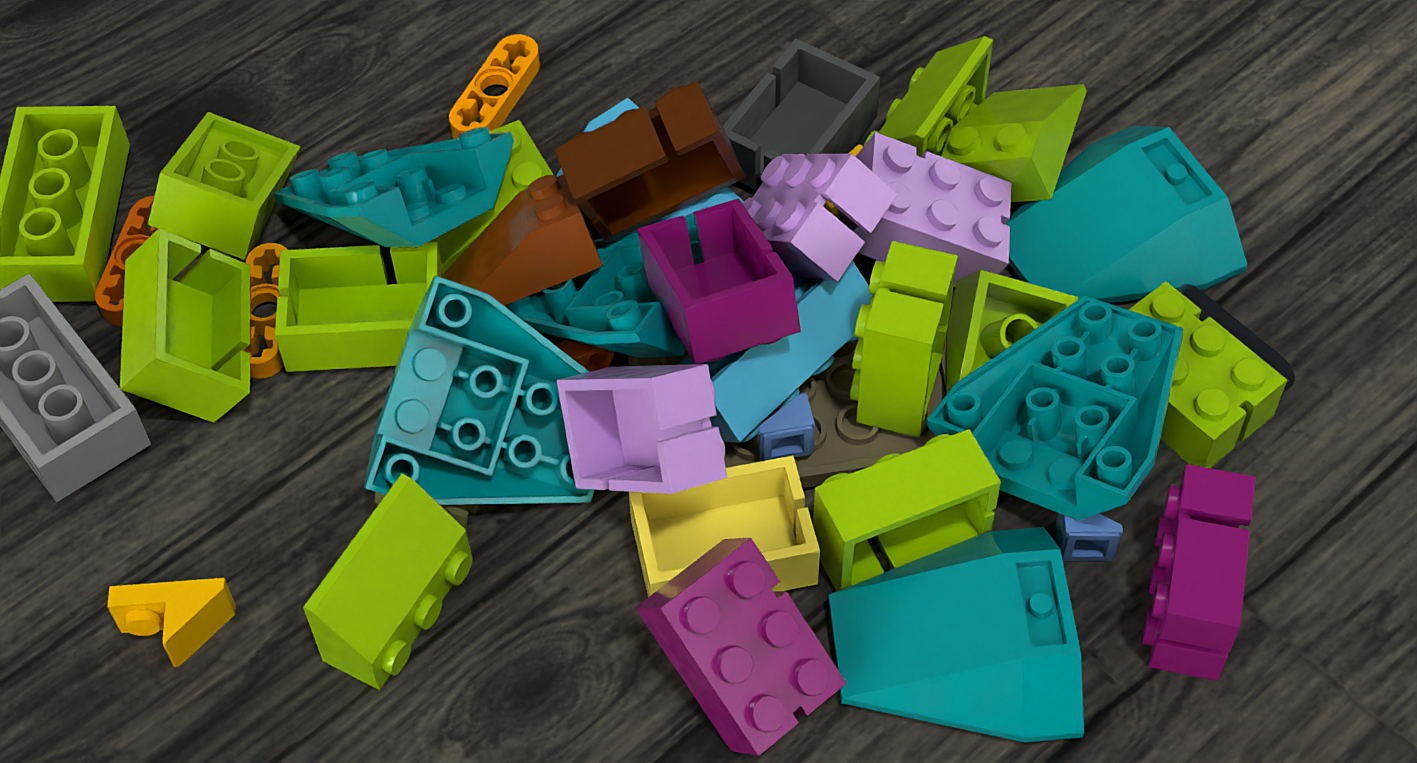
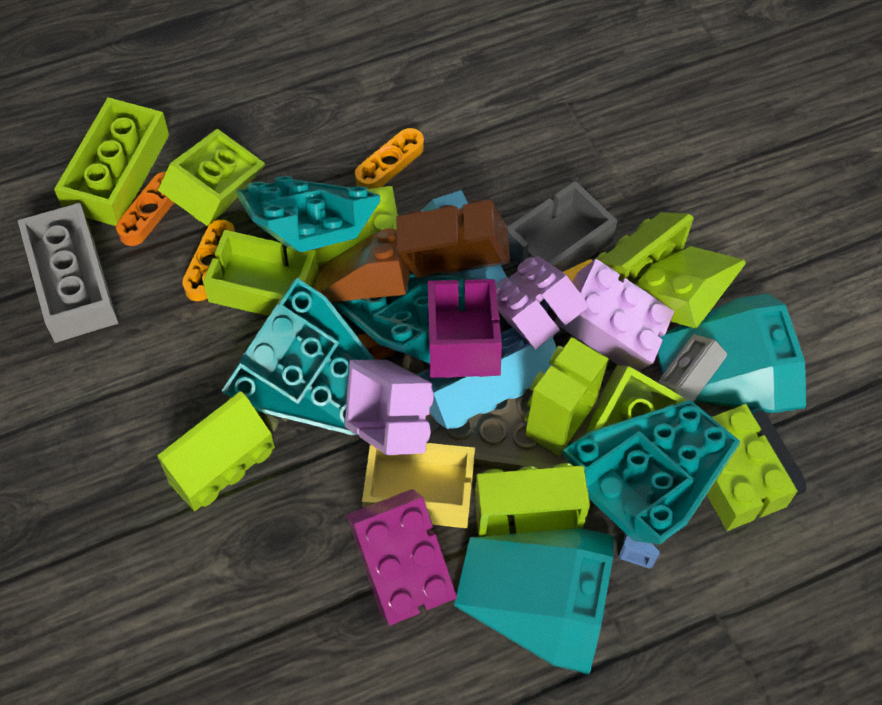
camera: 15 degrees right, 5 degrees up
yellow slope [107,578,236,667] -> none
lime piece [120,228,250,423] -> none
medium blue slope [758,393,815,461] -> none
magenta piece [1141,464,1256,681] -> none
none -> light grey slope [657,334,727,402]

